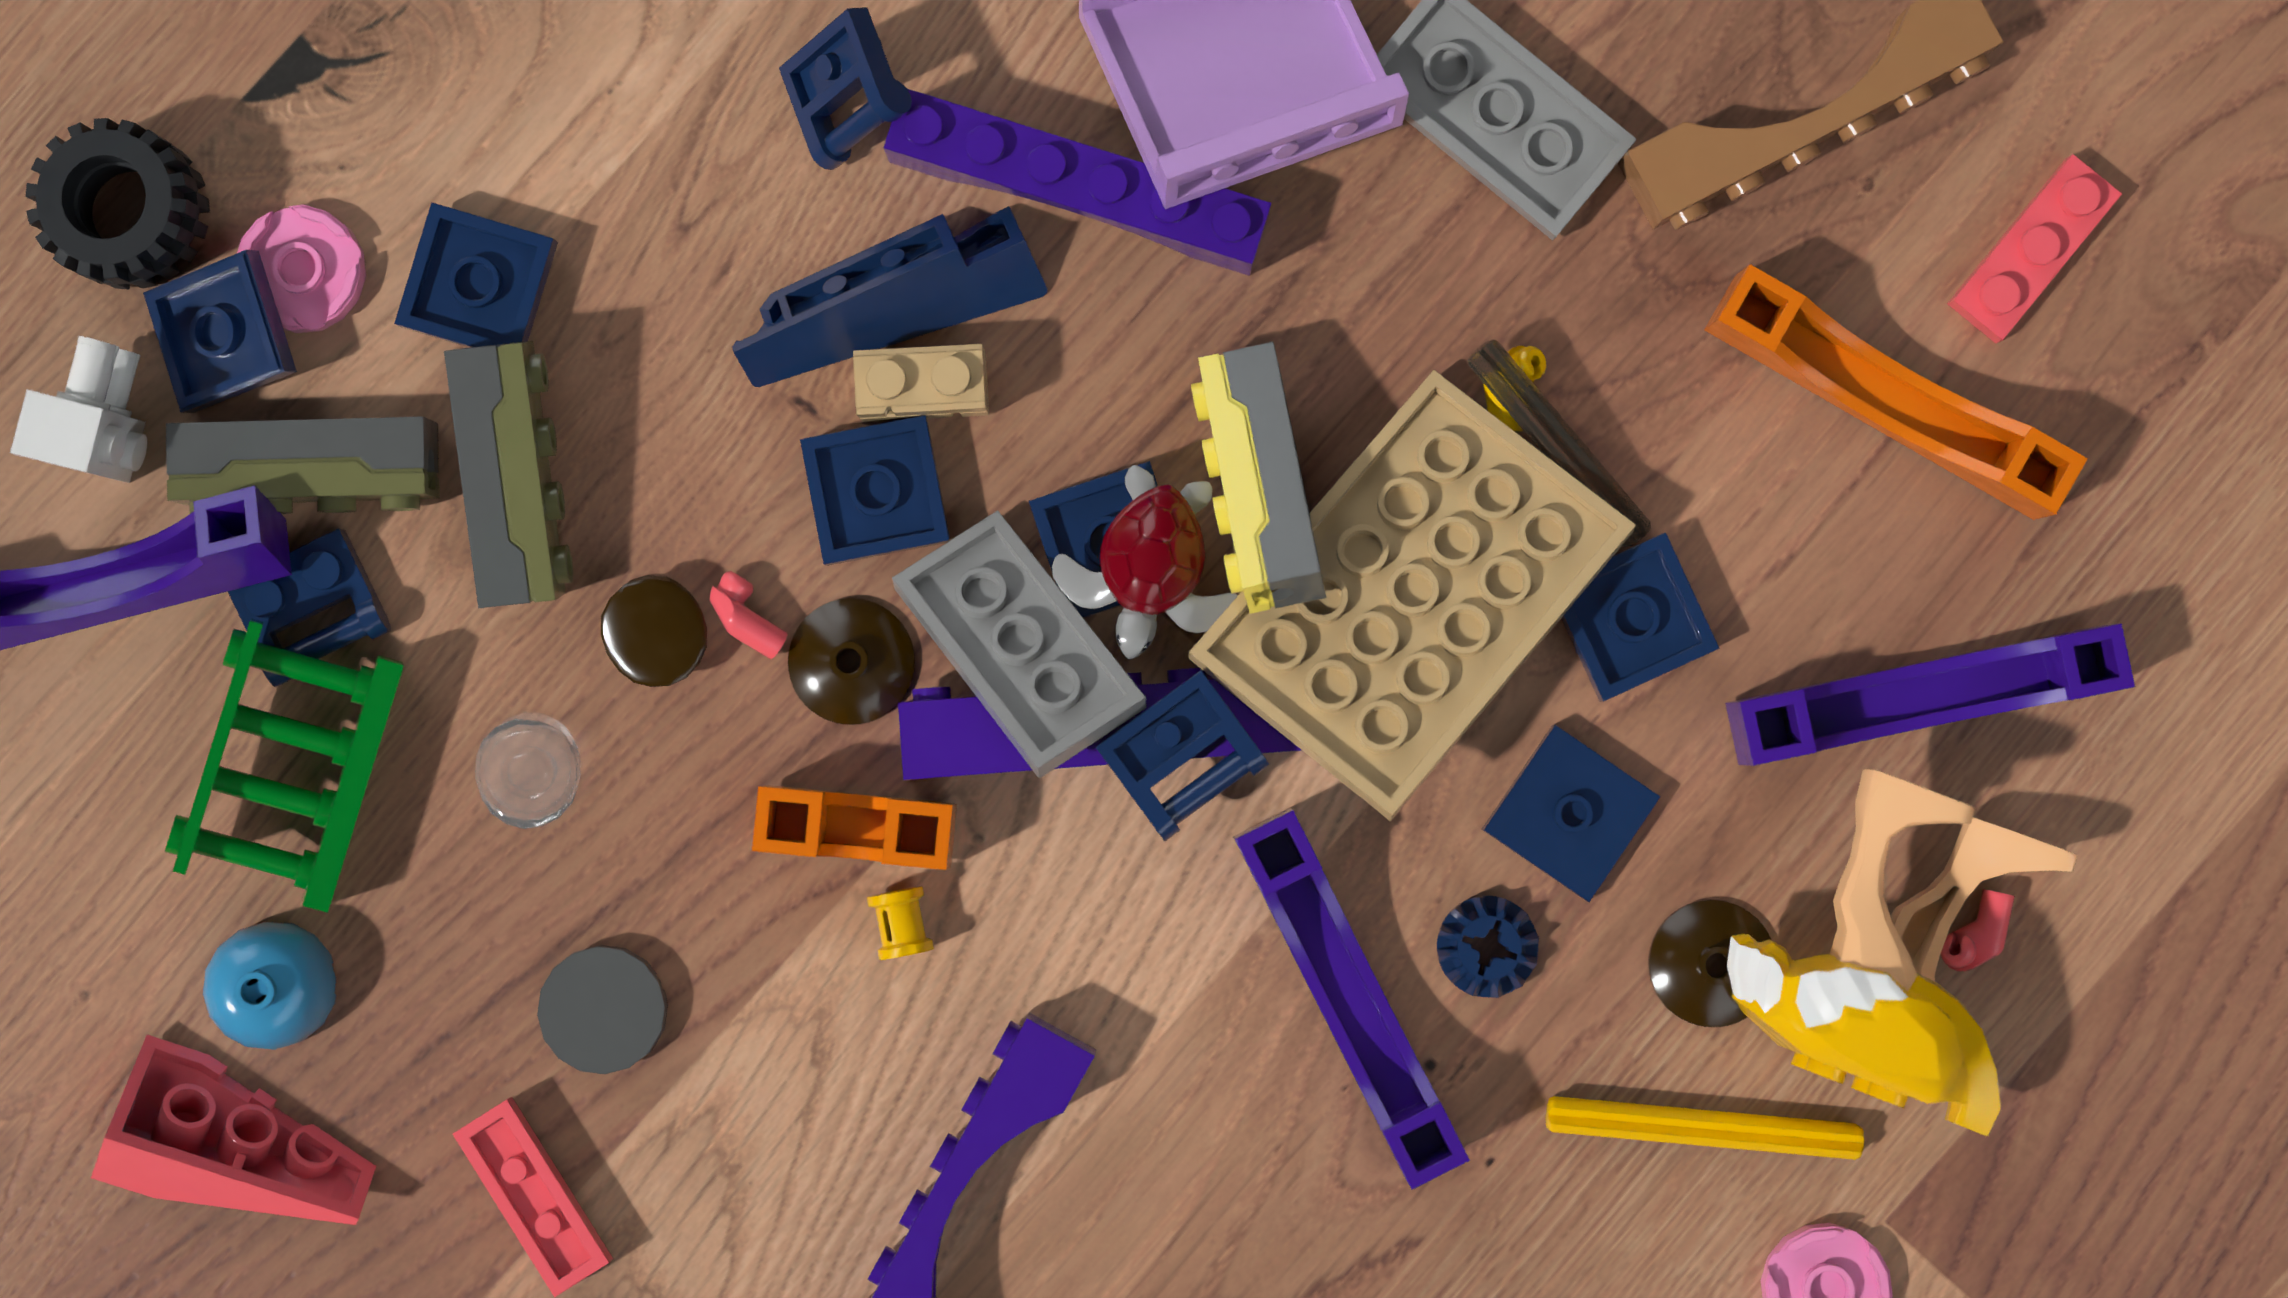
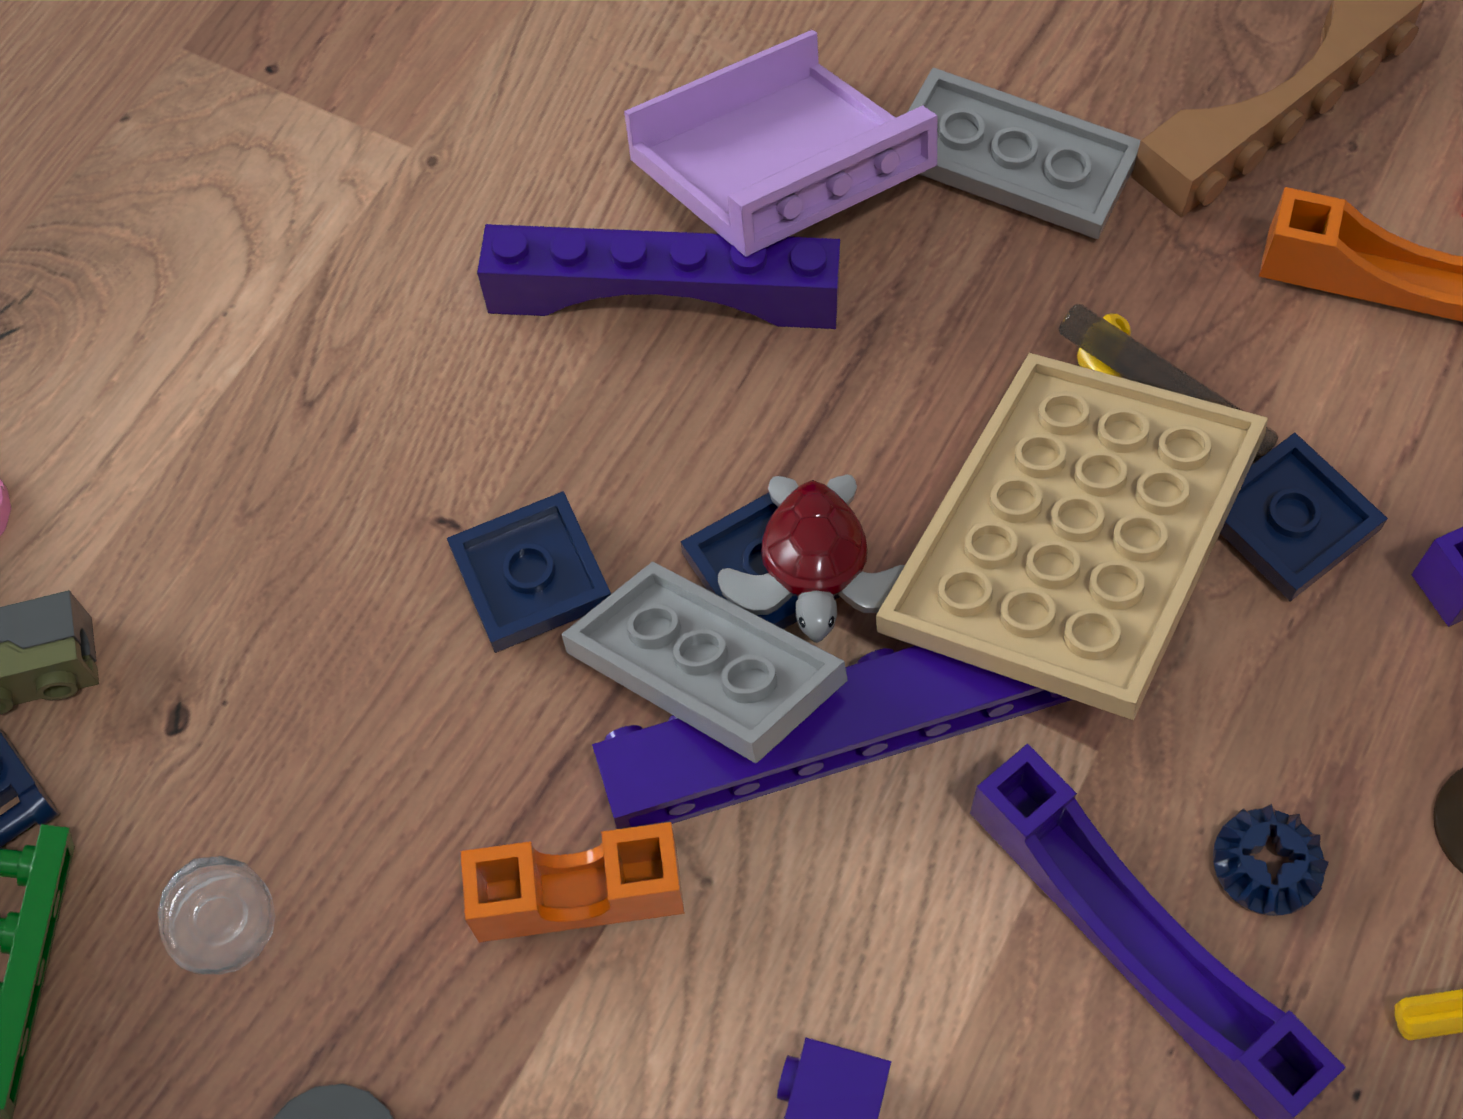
camera: 10 degrees left, 25 degrees down
dark blue plate [394,202,558,348] -> none
piece [444,341,573,608] -> none
dark brown piece [601,575,707,687] -> none
coral arm [710,571,788,659] -> none
dark blue wedge [732,206,1048,387] -> none
dark blue plate [779,7,912,170] -> none
dark brown dish [788,598,915,725] -> none
tan brick [853,344,989,422] -> none
yellow bush [867,886,934,960] -> none
dark blue plate [1096,670,1270,841] -> none
piece [1191,342,1327,614] -> none
dark blue plate [1481,725,1660,902] -> none

